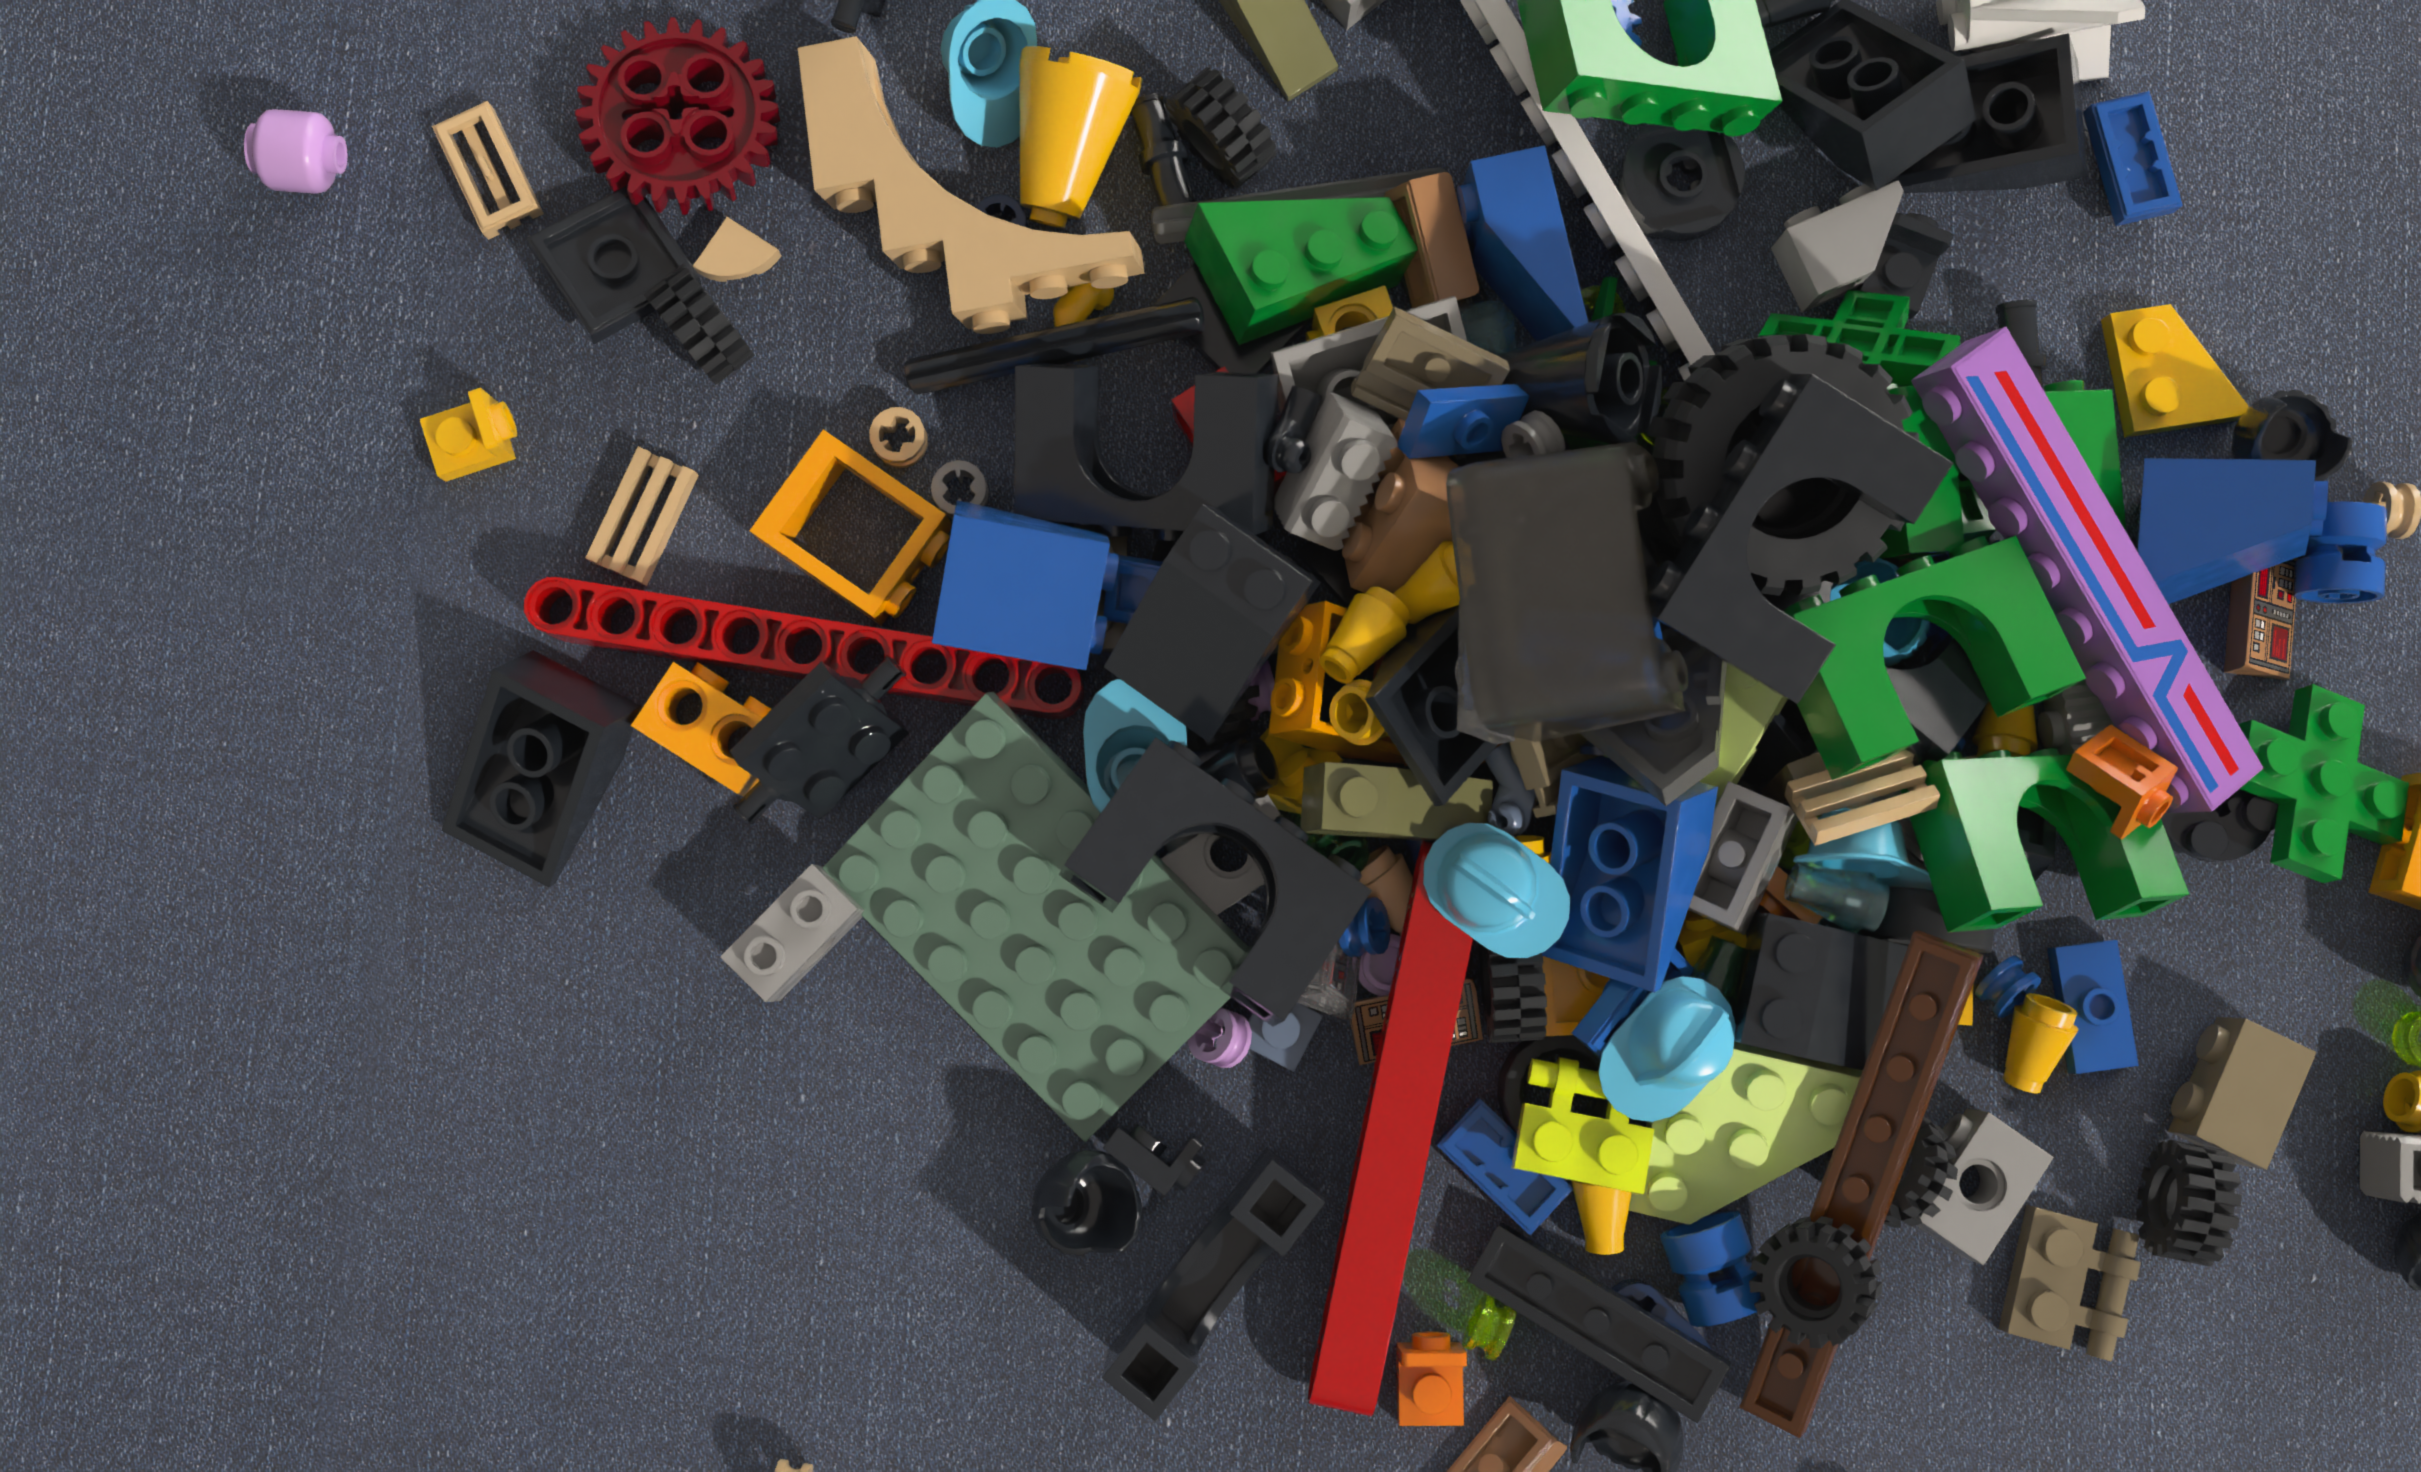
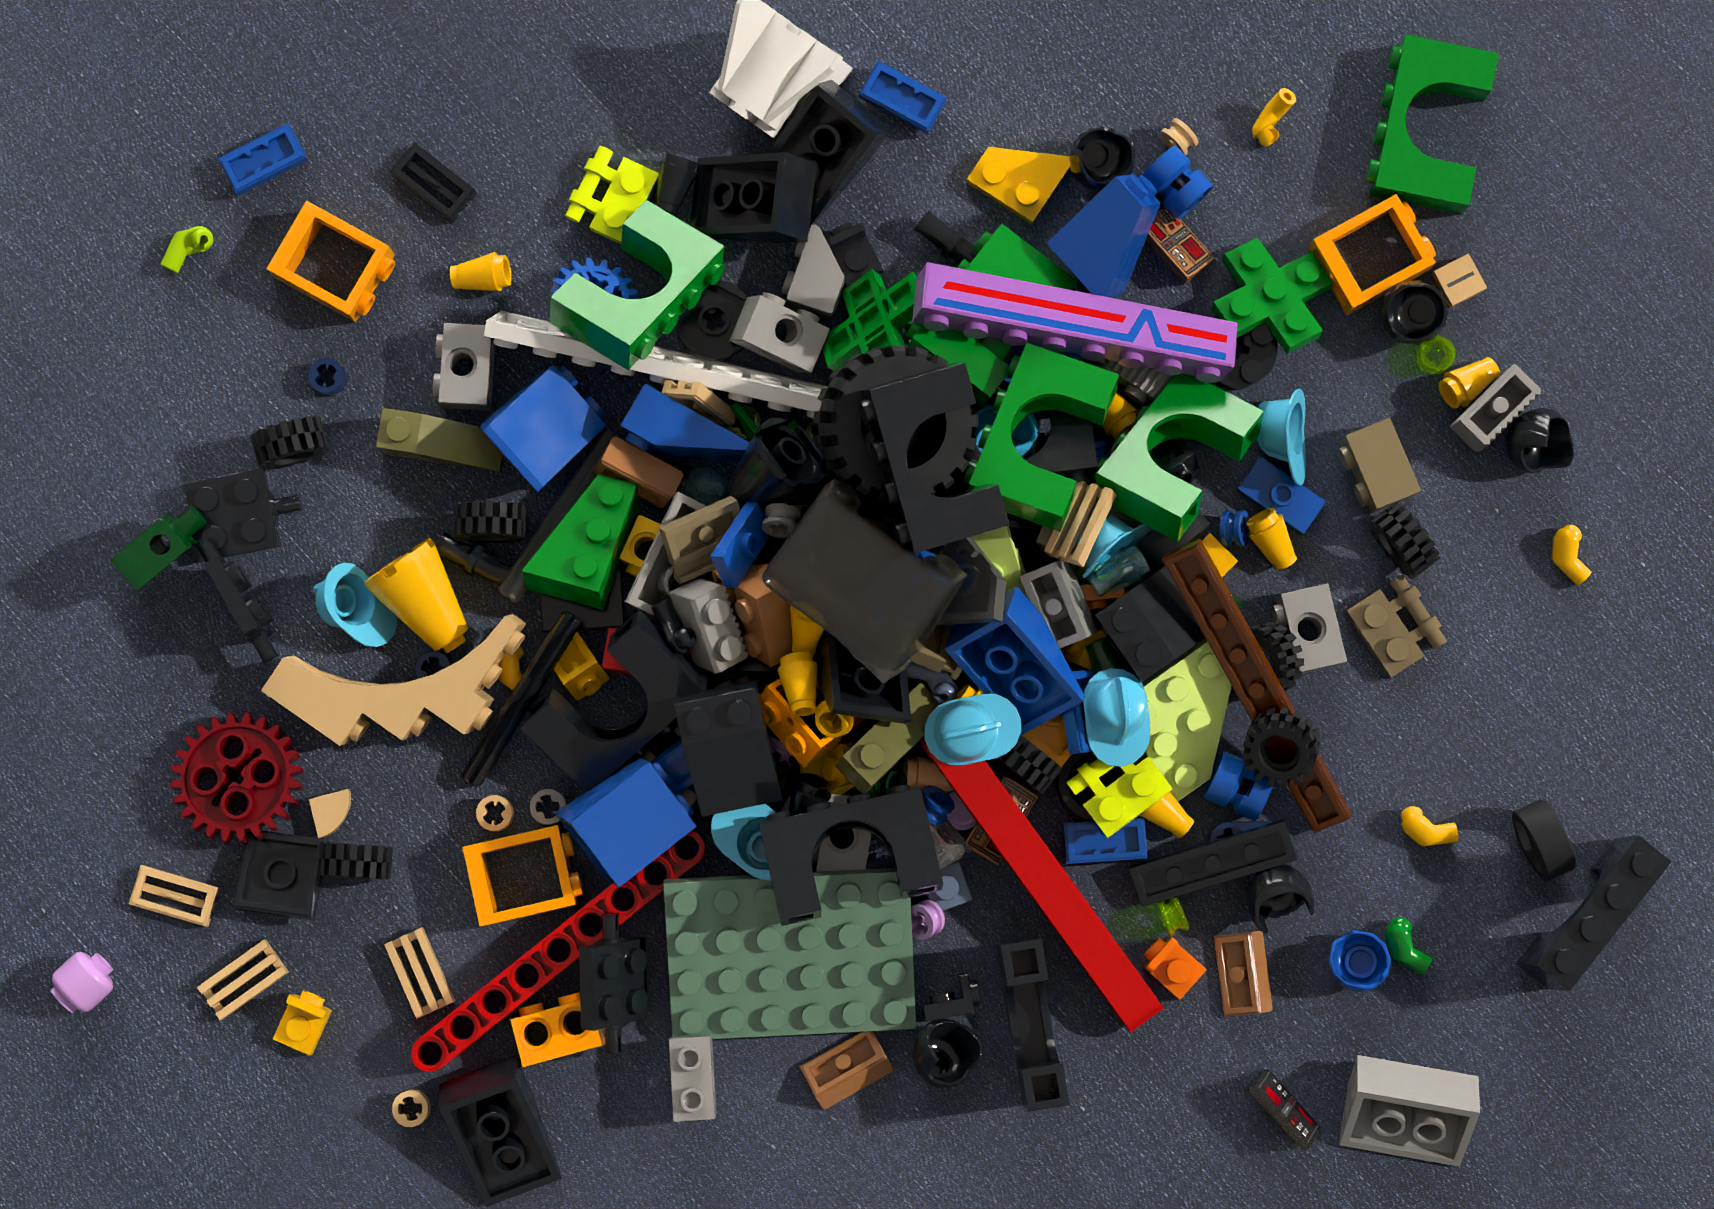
camera: 45 degrees left, 0 degrees up
orange bracket [2066,724,2178,840] -> none
none -> tan tile [197,939,289,1020]
none -> tan bush [392,1089,431,1127]
none -> blue slope [478,364,606,492]
none -> yellow bracket [554,631,609,701]
none -> tan tile [662,380,736,426]
none -> light grey brick [729,292,830,374]
none -> medium nougat slope [800,1031,893,1109]
none -> medium azure piece [1257,388,1306,486]
none -> yellow arm [1552,525,1592,586]

